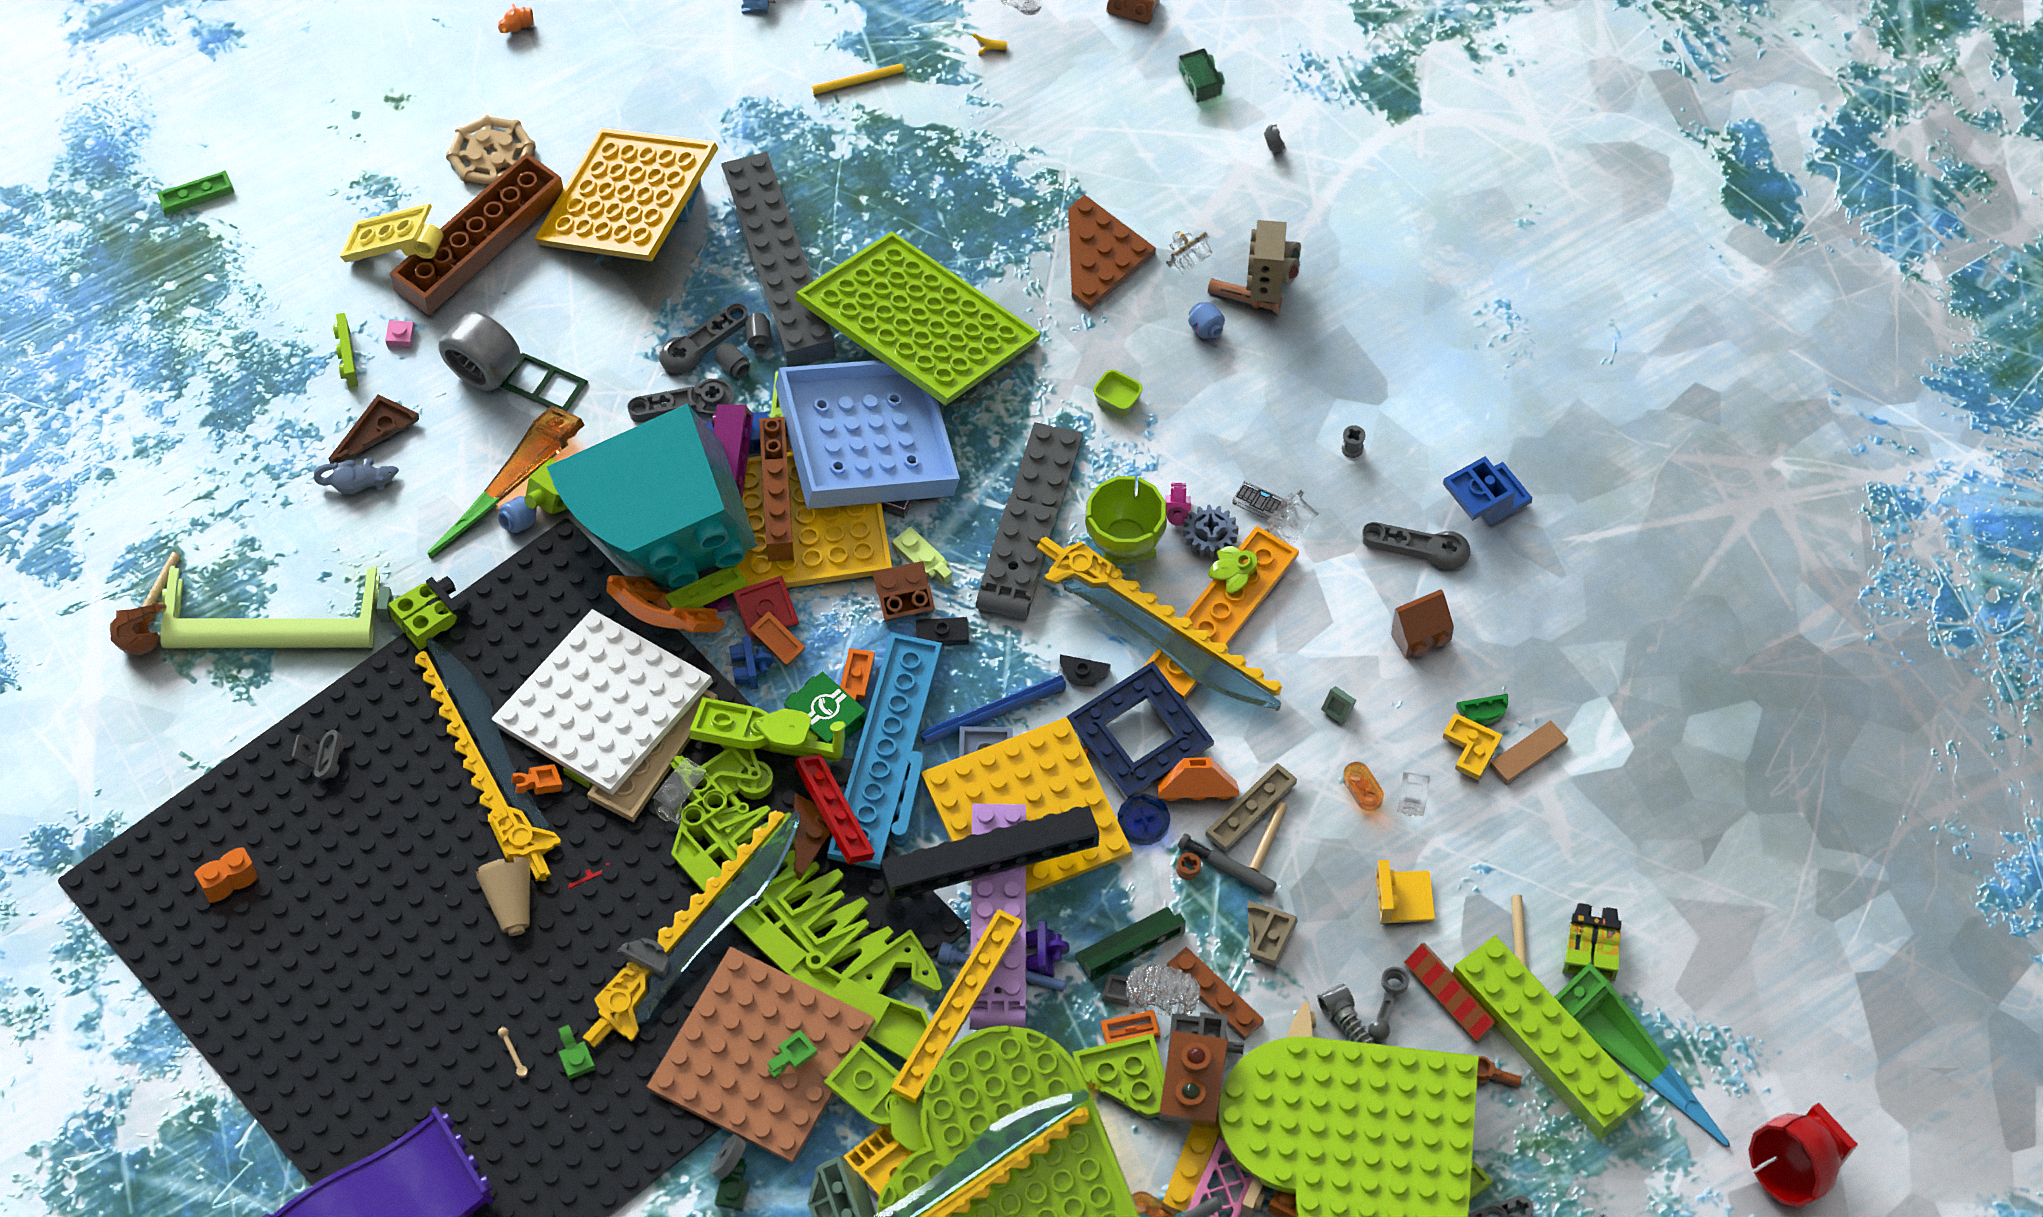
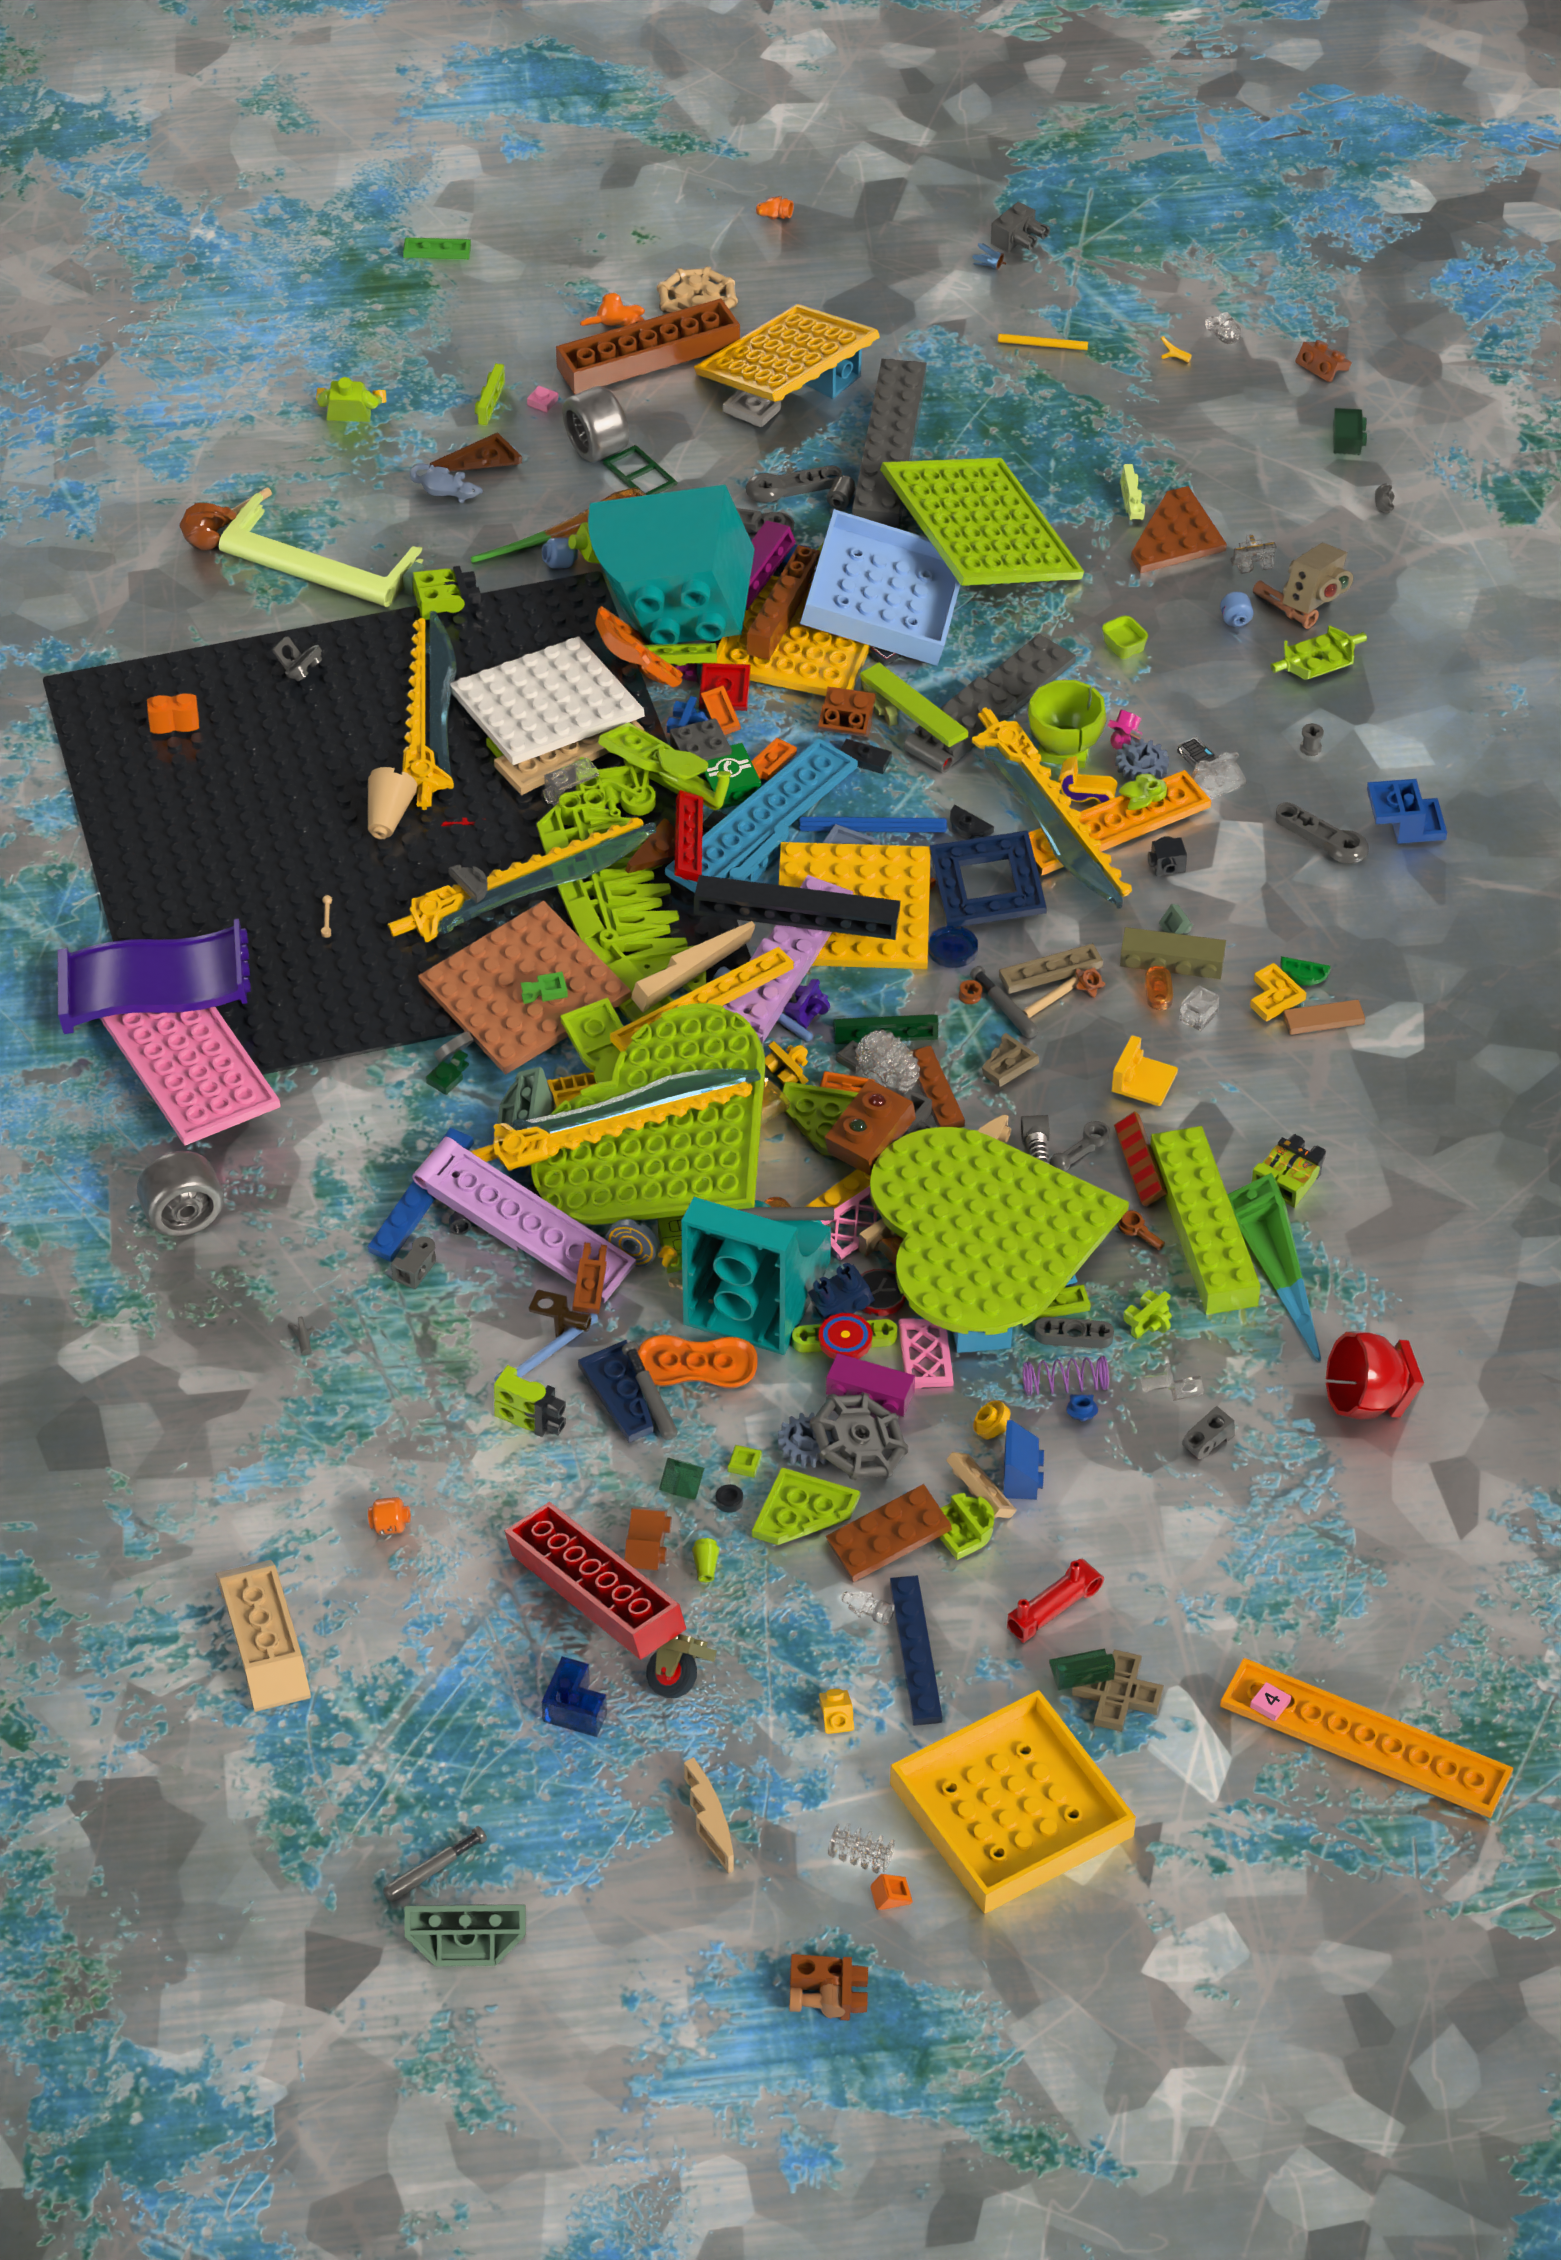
camera: 25 degrees right, 10 degrees down
light yellow hinge [339,203,443,263] -> none
orange plate [511,764,562,795] -> none
bright green plate [558,1025,595,1080] -> none
dark grey brick [715,343,751,379] -> none
orange slope [1157,757,1239,801] -> none
dark orange slope [1391,589,1454,659] -> none
tan bar [1511,895,1527,968] -> none
none -> lime torso [316,377,386,422]
none -> orange animal [580,293,645,326]
none -> tan slope [631,921,755,1012]
none -> dark grey bracket [670,719,732,761]
none -> light grey plate [723,390,781,427]
none -> yellow hips [765,1041,809,1085]
none -> lime tile [860,662,968,747]
none -> yellow animal [1058,756,1118,805]
none -> dark orange plate [1075,967,1106,998]
none -> yellowish green hinge [1120,464,1145,520]
none -> olive brick [1120,927,1226,979]
none -> lime hips [1123,1290,1172,1339]
none -> black brick [1148,836,1187,876]
none -> lime plate [1270,626,1367,680]

